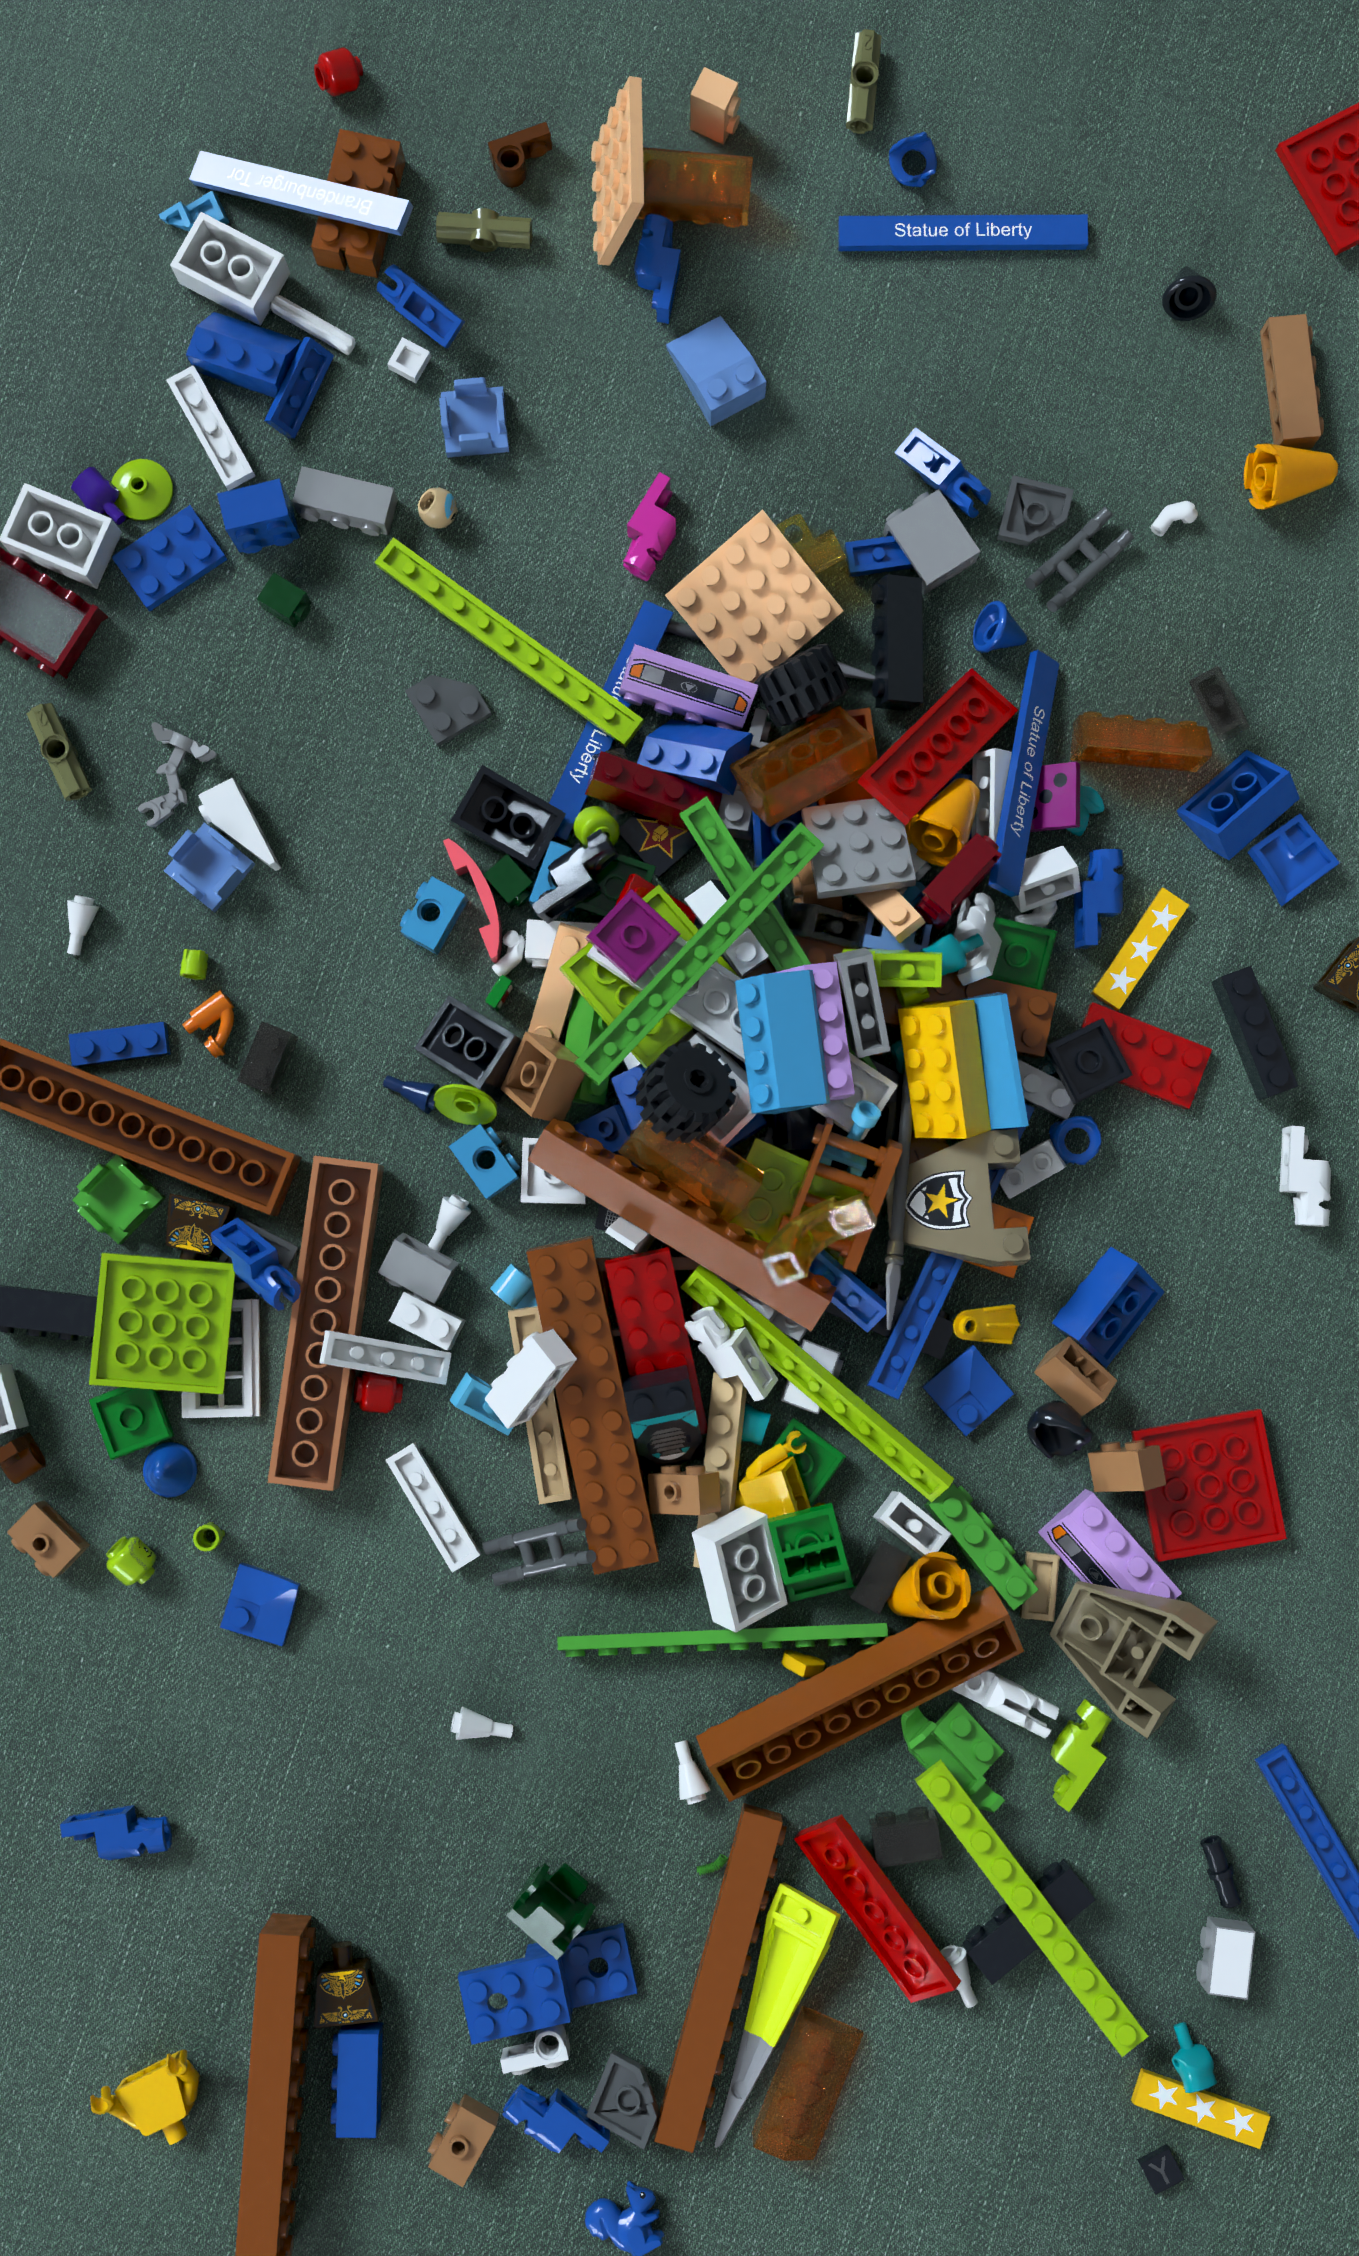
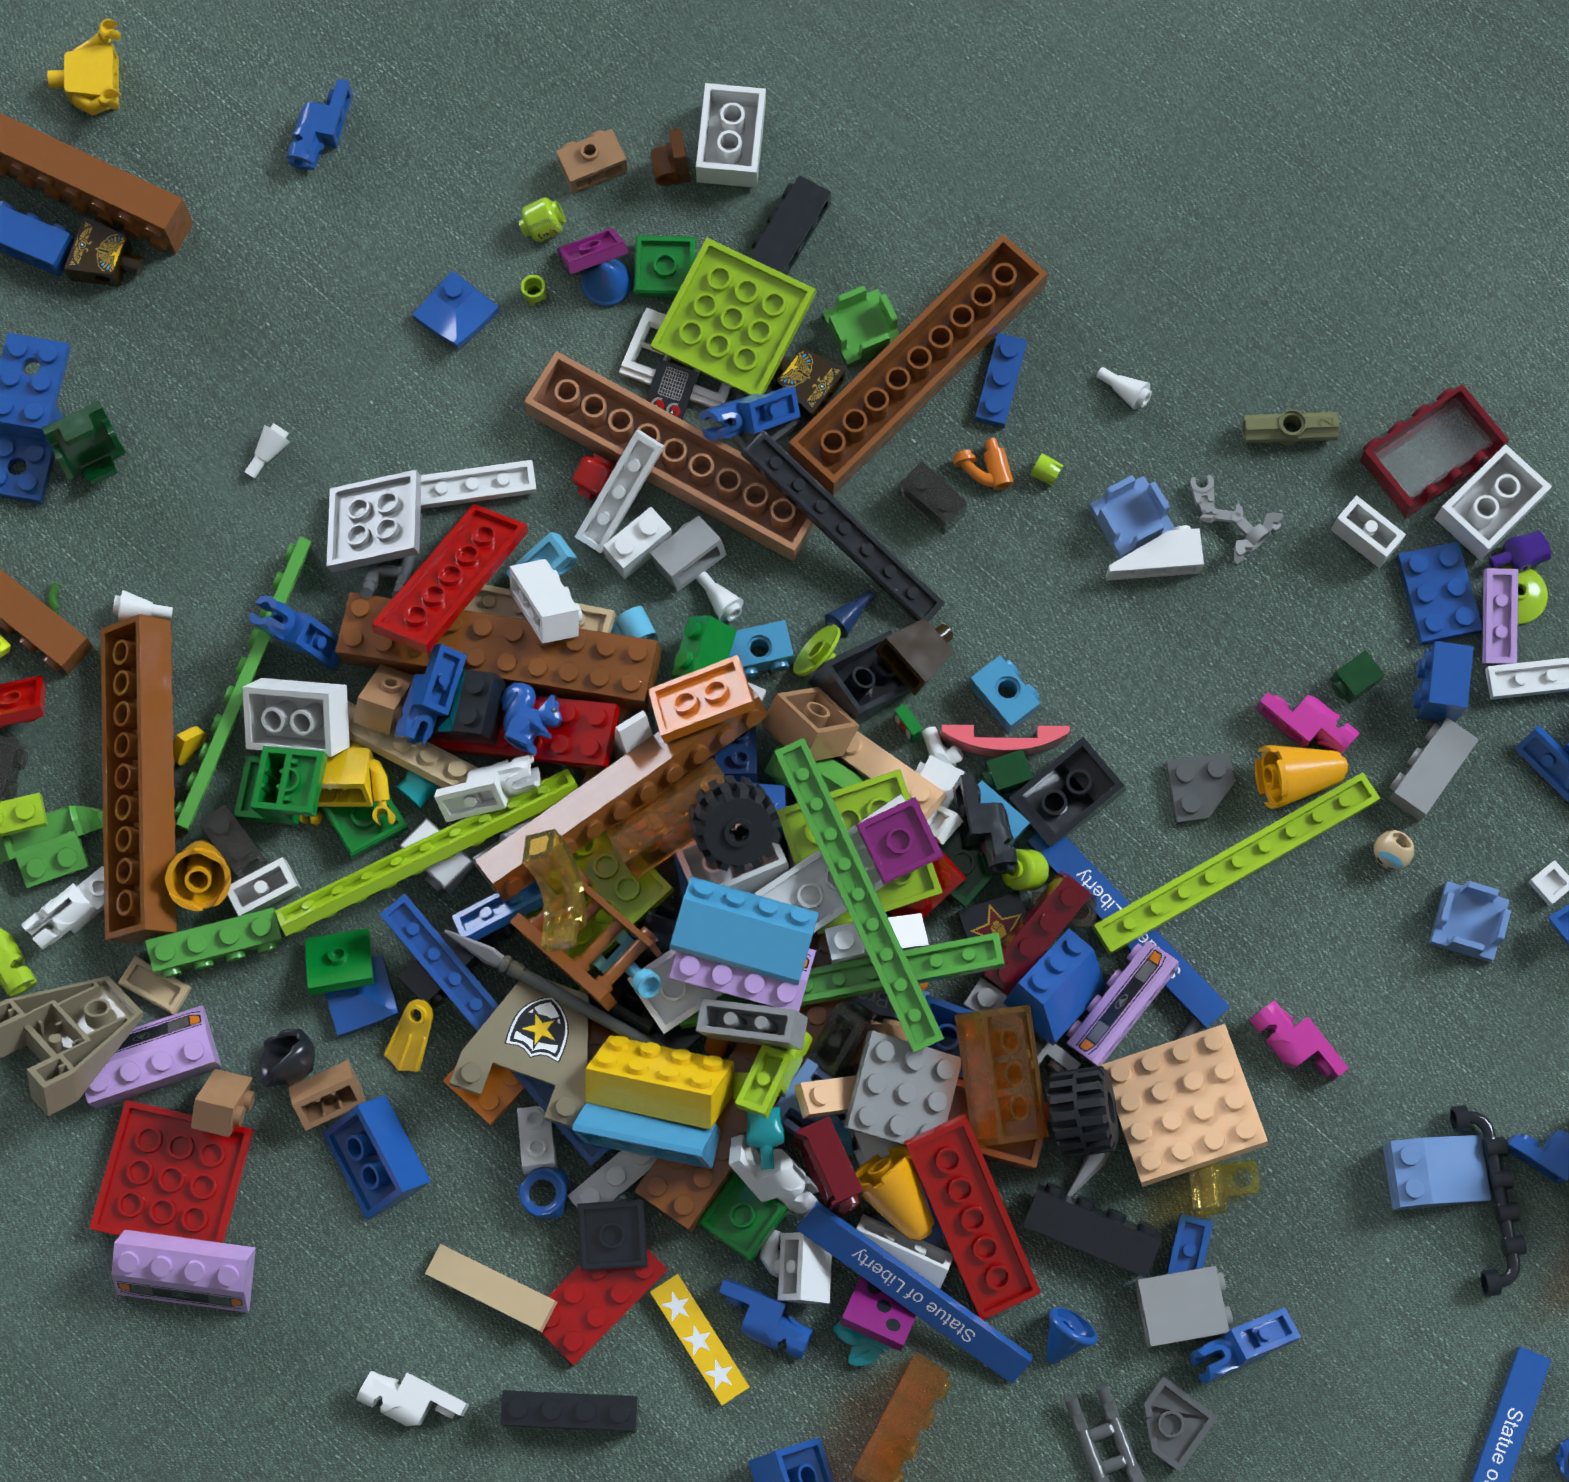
camera: 110 degrees right, 10 degrees down
none -> lavender slope [111,1230,256,1313]
none -> blue plate [249,595,340,670]
none -> green plate [305,928,375,995]
none -> plate [327,470,421,573]
none -> red plate [372,504,528,654]
none -> blue plate [394,644,467,746]
none -> tan tile [425,1244,557,1332]
none -> blue animal [500,683,562,756]
none -> magenta tile [557,228,628,274]
none -> black sticker [646,359,698,420]
none -> plate [648,655,756,743]
none -> green slope [672,615,737,679]
none -> black tile [740,430,945,622]
none -> dark brown torso [875,619,953,696]
none -> white plate [927,805,963,845]
none -> dark pink plate [1255,692,1360,755]
none -> light orange cone [1255,745,1348,809]
none -> white brick [1331,495,1406,569]
none -> black bar [1450,1105,1527,1297]
none -> lavender plate [1482,568,1518,664]

